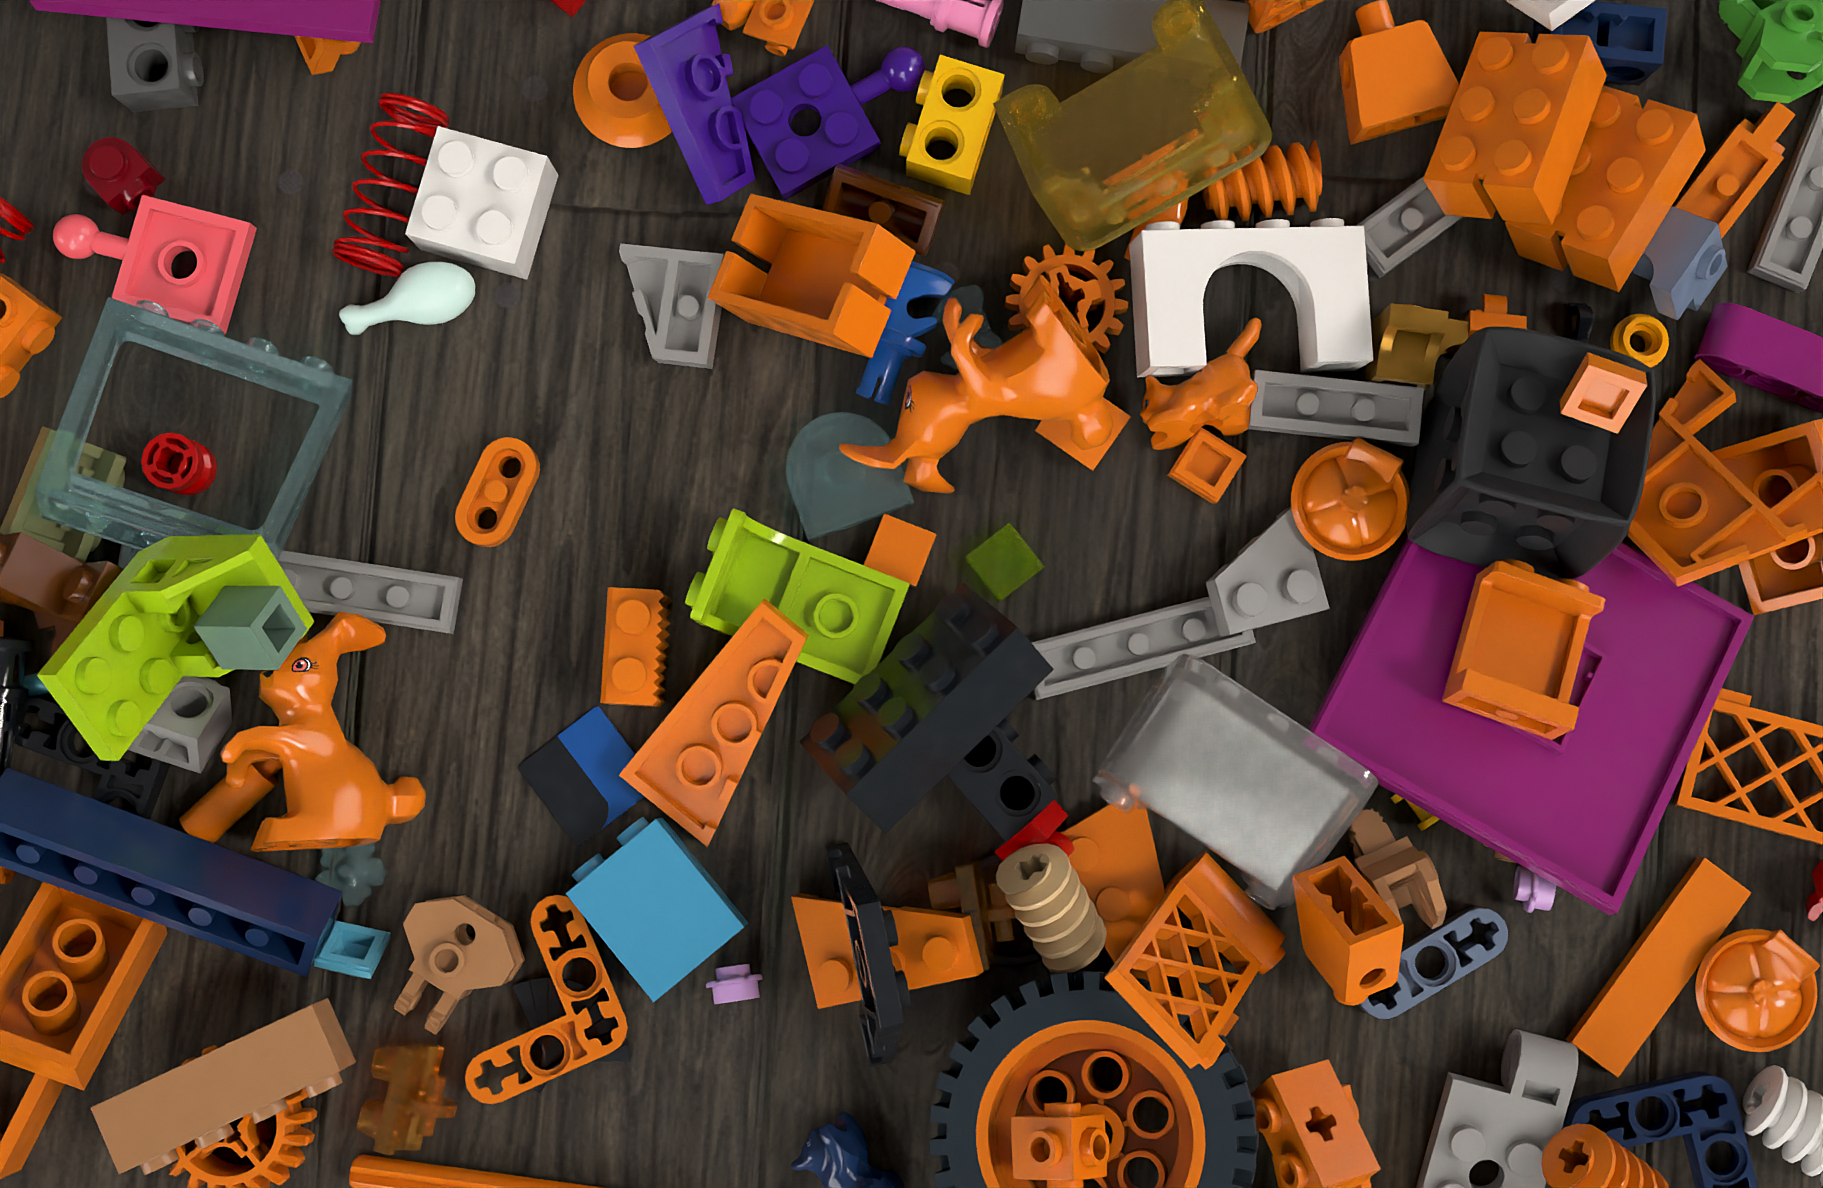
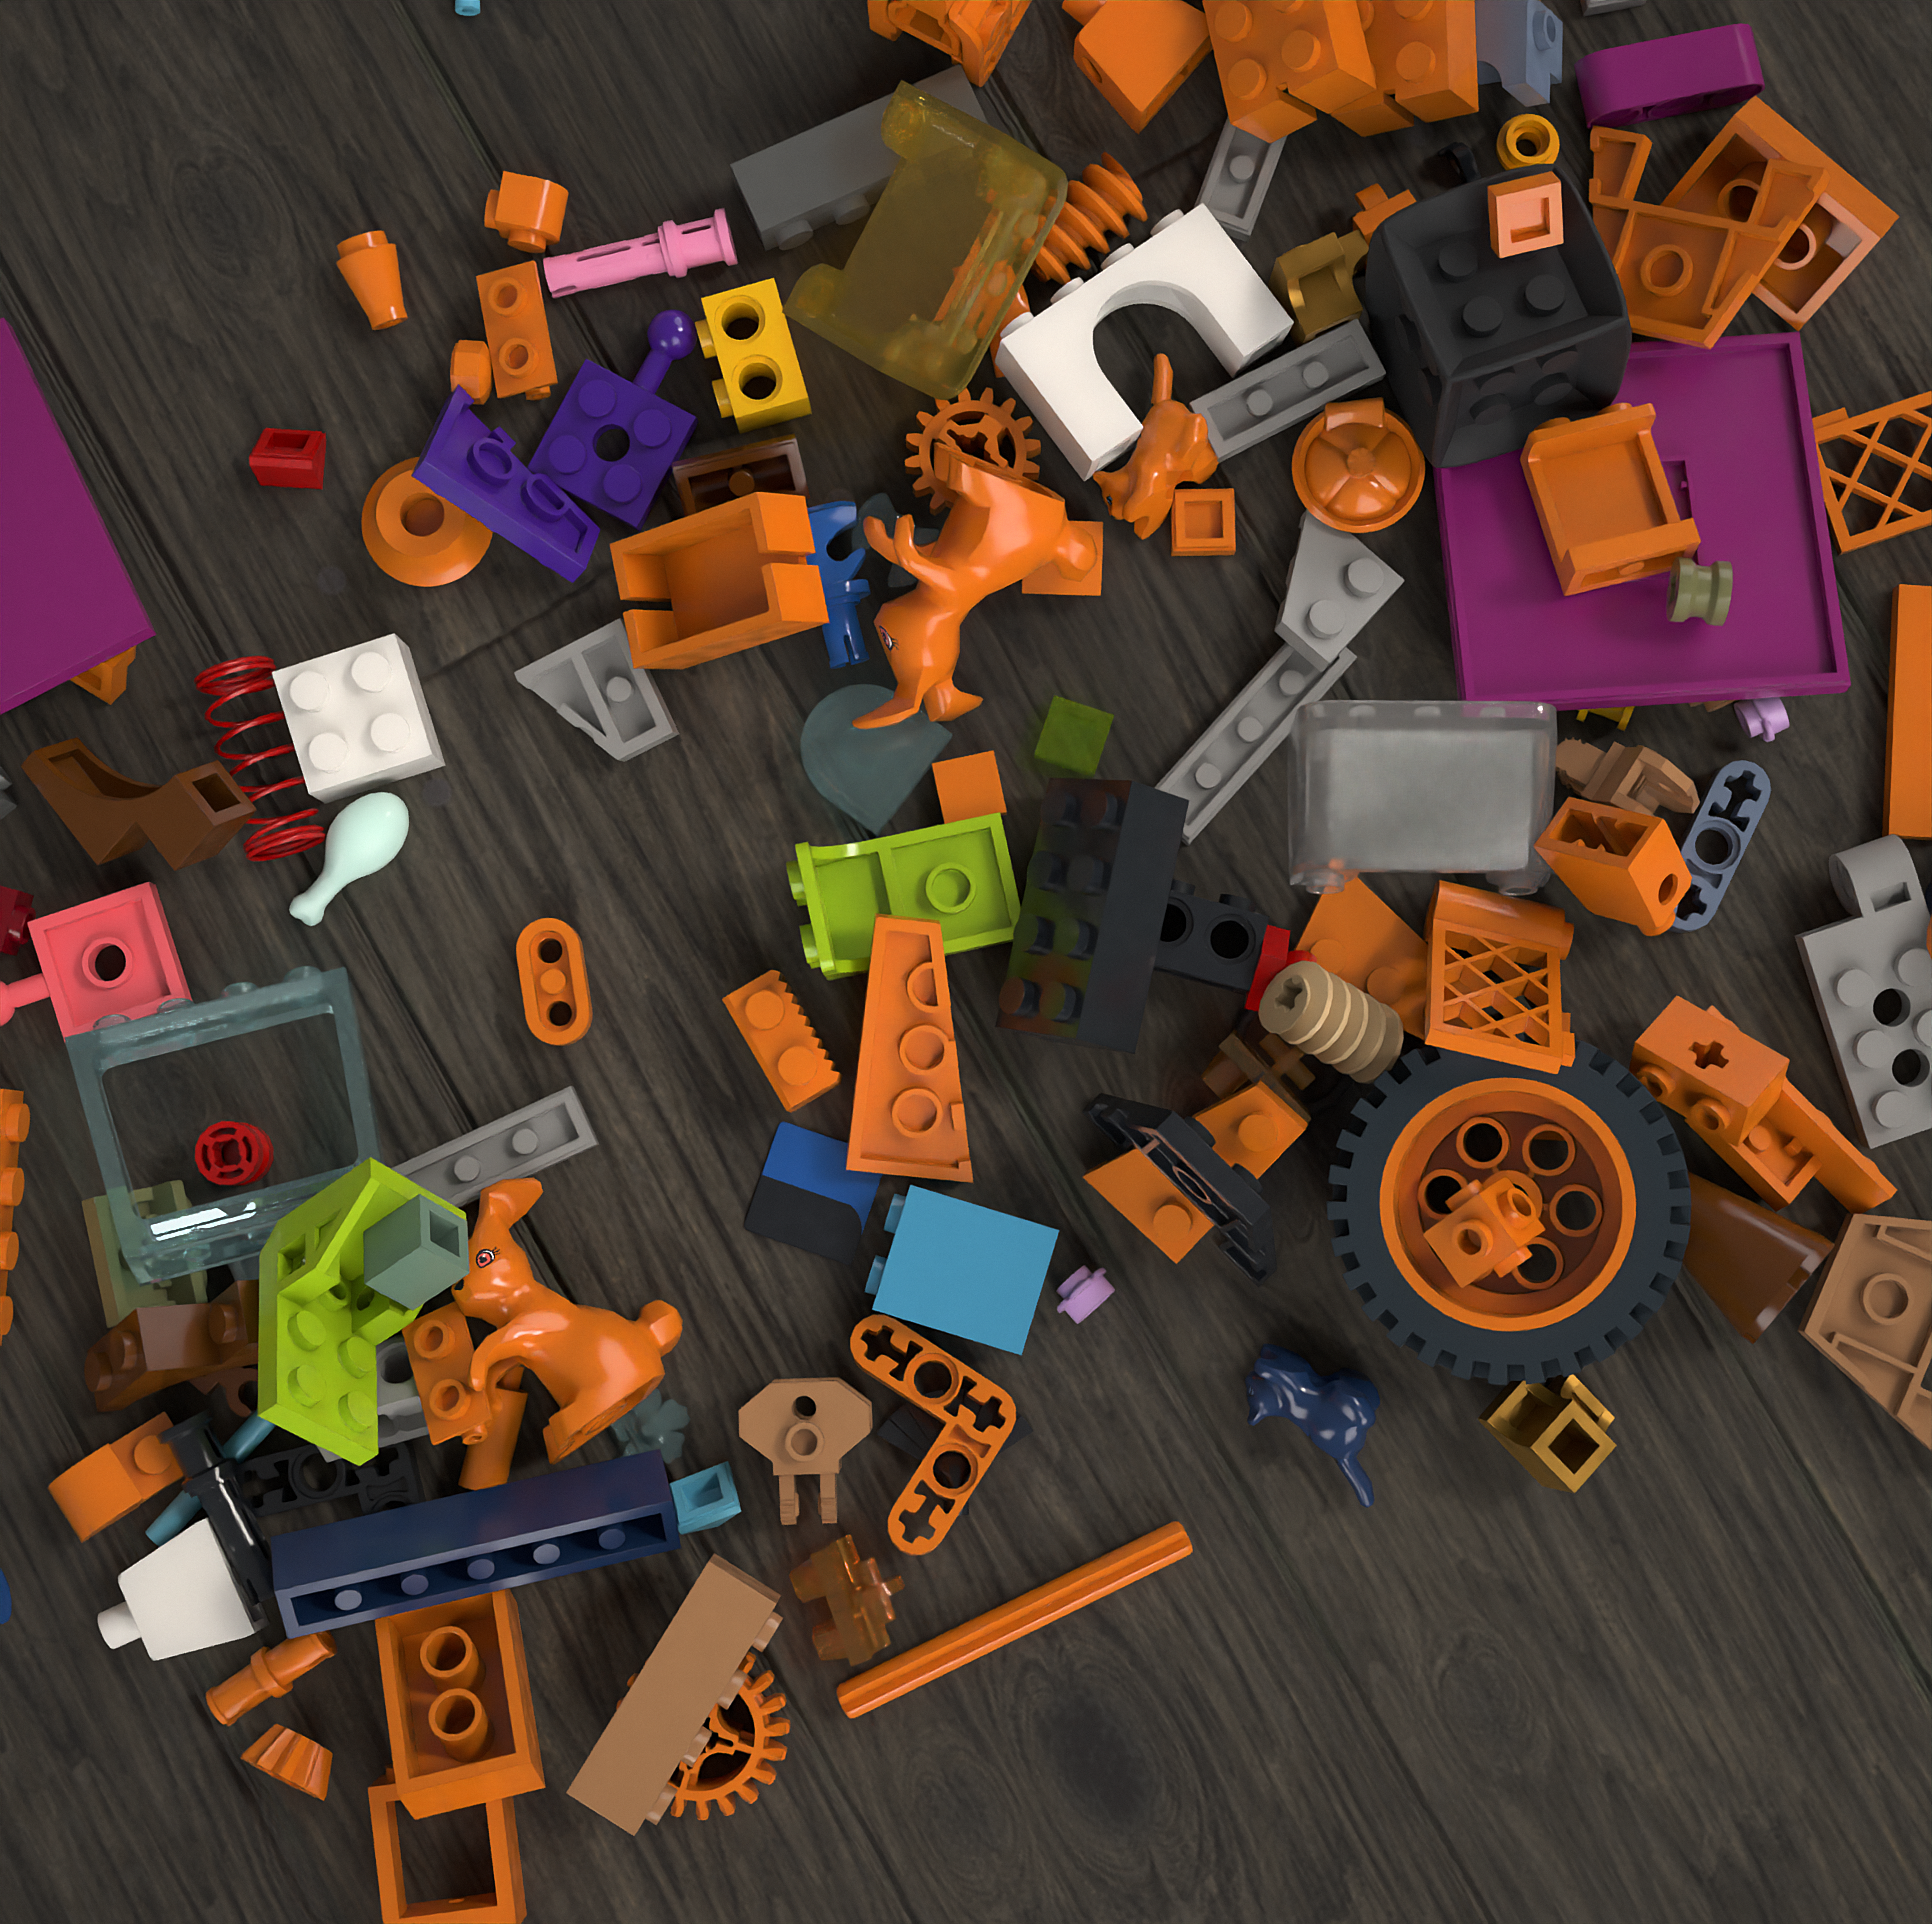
camera: 30 degrees left, 0 degrees up
none -> reddish brown arch [21,737,257,871]
none -> orange hinge [402,1301,493,1445]
none -> olive wheel [1666,557,1733,626]

